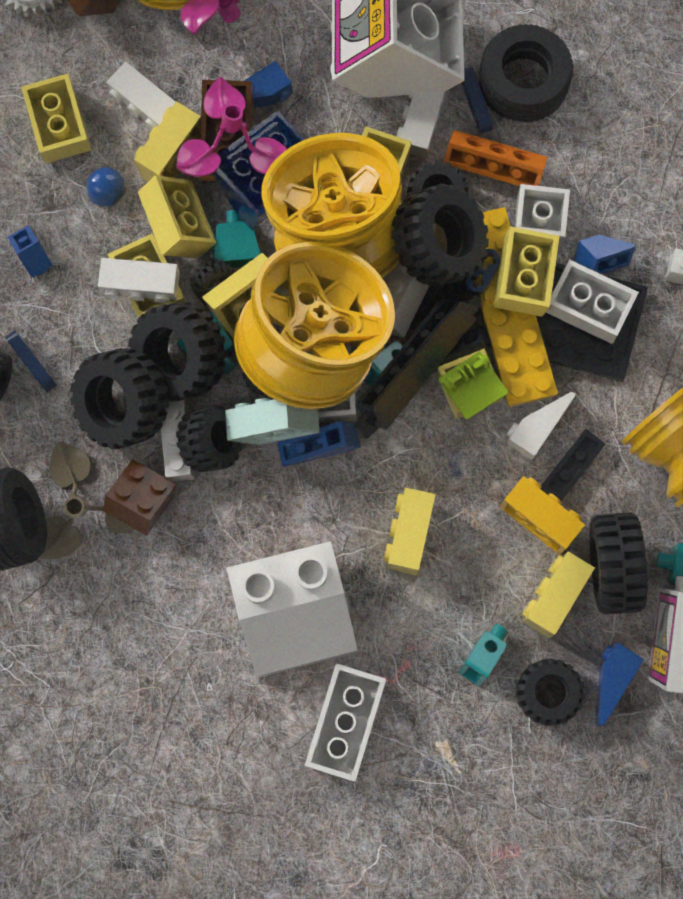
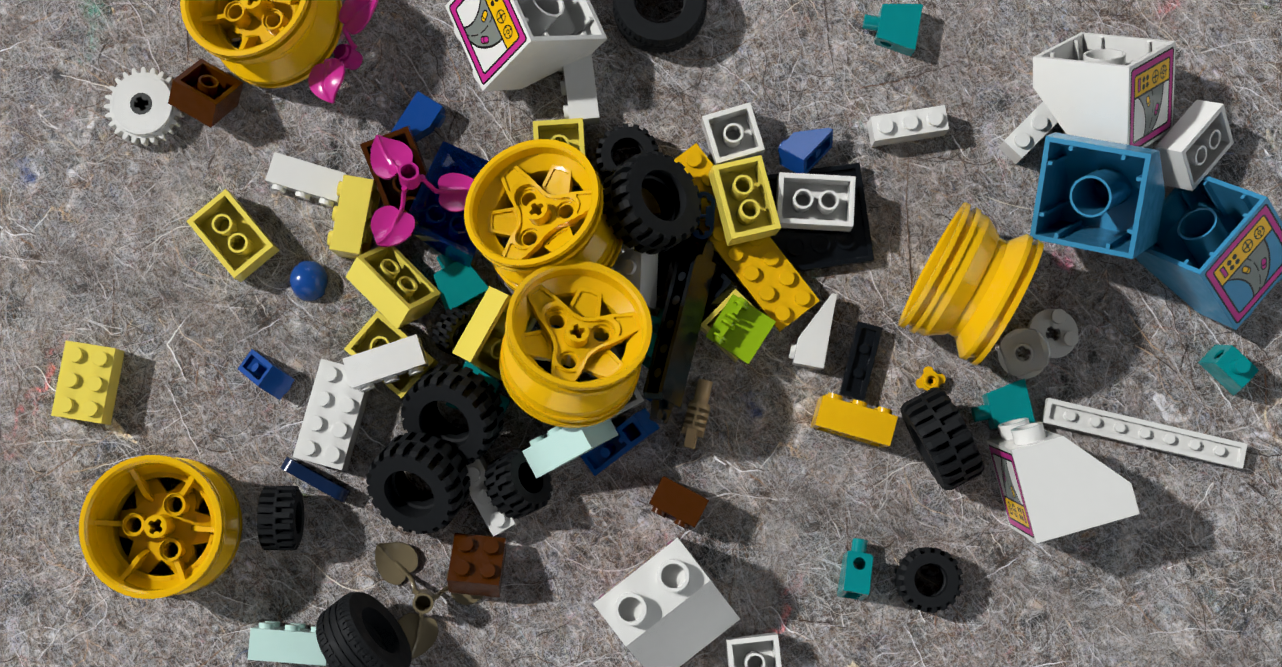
camera: 25 degrees left, 5 degrees up
light yellow brick [384,487,436,576] -> none
orange brick [443,130,548,186] -> none
dark blue beam [461,66,493,134] -> none
light yellow brick [522,552,595,639] -> none
blue slope [595,642,644,727] -> none
none -> white brick [293,359,370,471]
none -> reddish brown brick [649,476,709,530]
none -> tan hinge [681,378,713,449]
none -> yellow plate [915,366,946,391]

